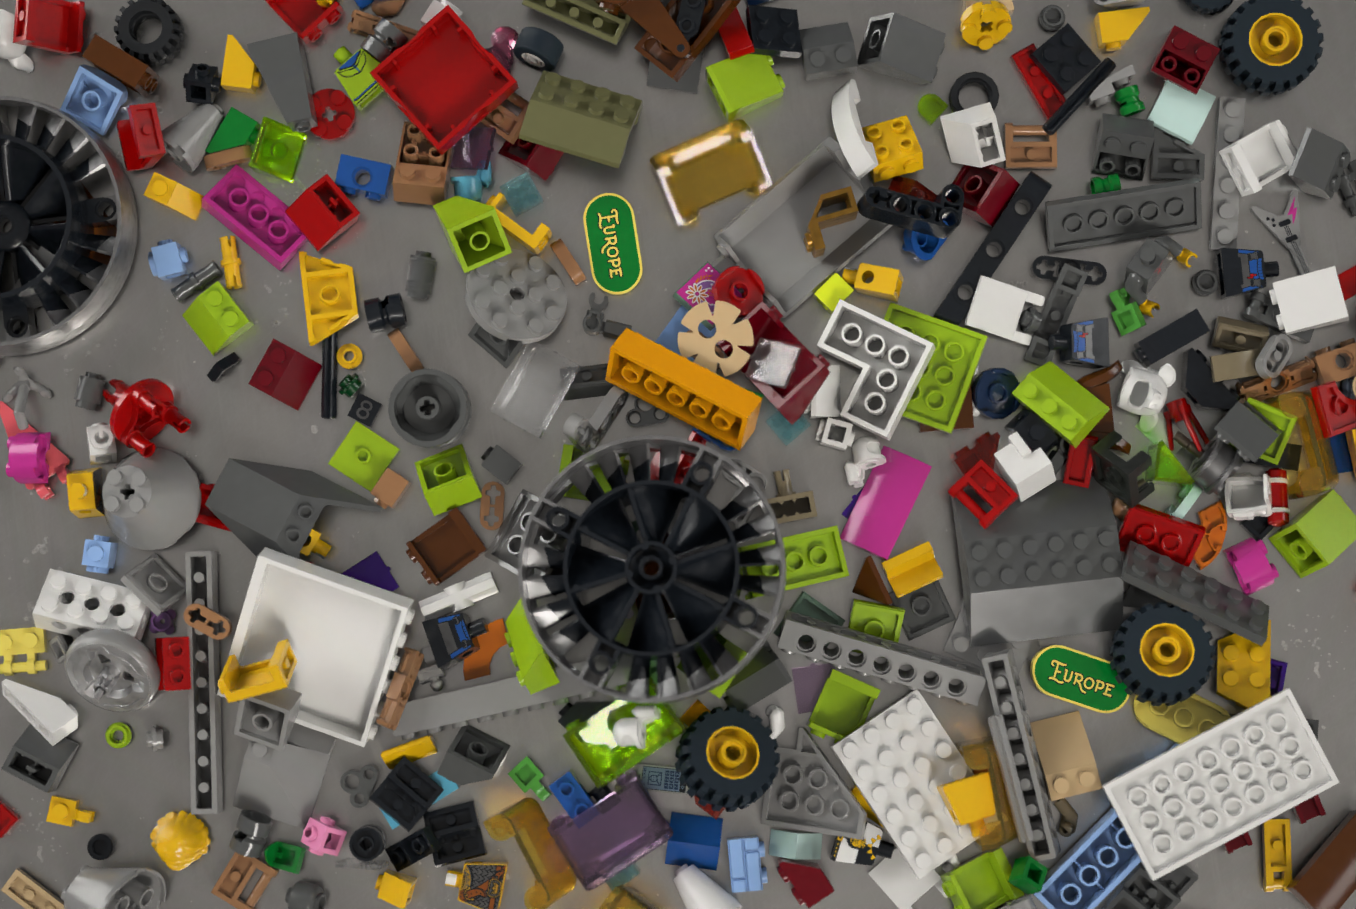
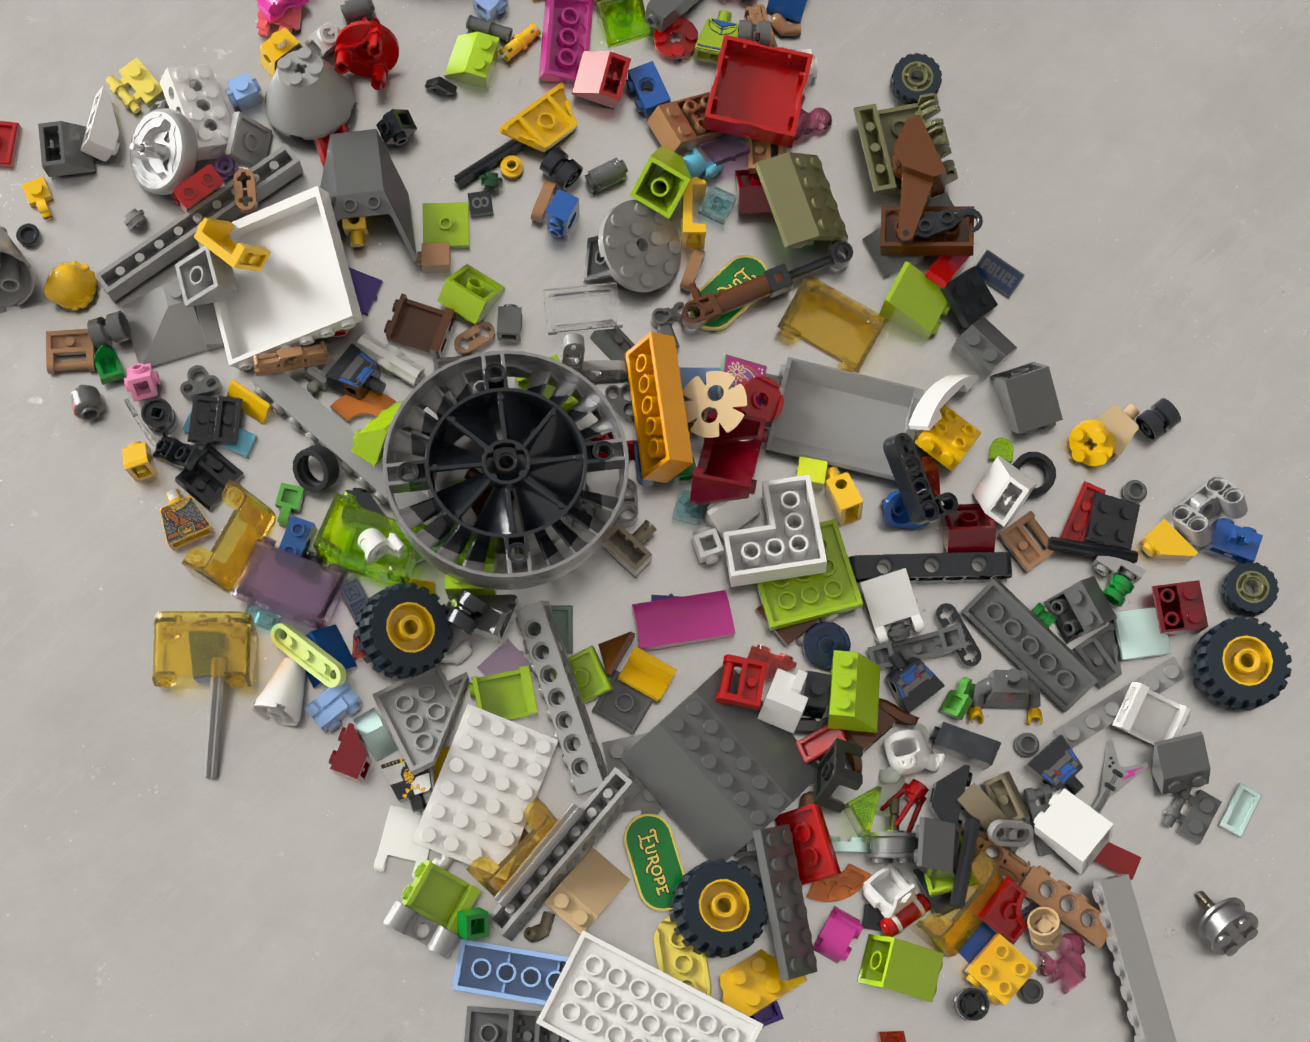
camera: 45 degrees right, 10 degrees down
lime plate [105,722,132,748] -> none
dark red slope [248,338,322,411] -> none
dark grey piece [388,369,472,449] -> none
dark grey slope [437,725,510,785] -> none
black wheel [513,27,564,72] -> none
lime plate [739,525,849,600] -> none
clear piece [745,337,801,389] -> none
pearl gold piece [803,186,858,258] -> none
white piece [844,436,887,488] -> none
yellow torso [937,772,995,838] -> none
none -> yellowish green plate [271,623,347,688]
none -> black tyre [292,445,339,493]
none -> black brick [376,109,417,145]
none -> black wheel [444,590,490,635]
none -> blue brick [546,189,580,239]
none -> reddish brown piece [681,241,853,329]
none -> black axle [950,817,980,909]

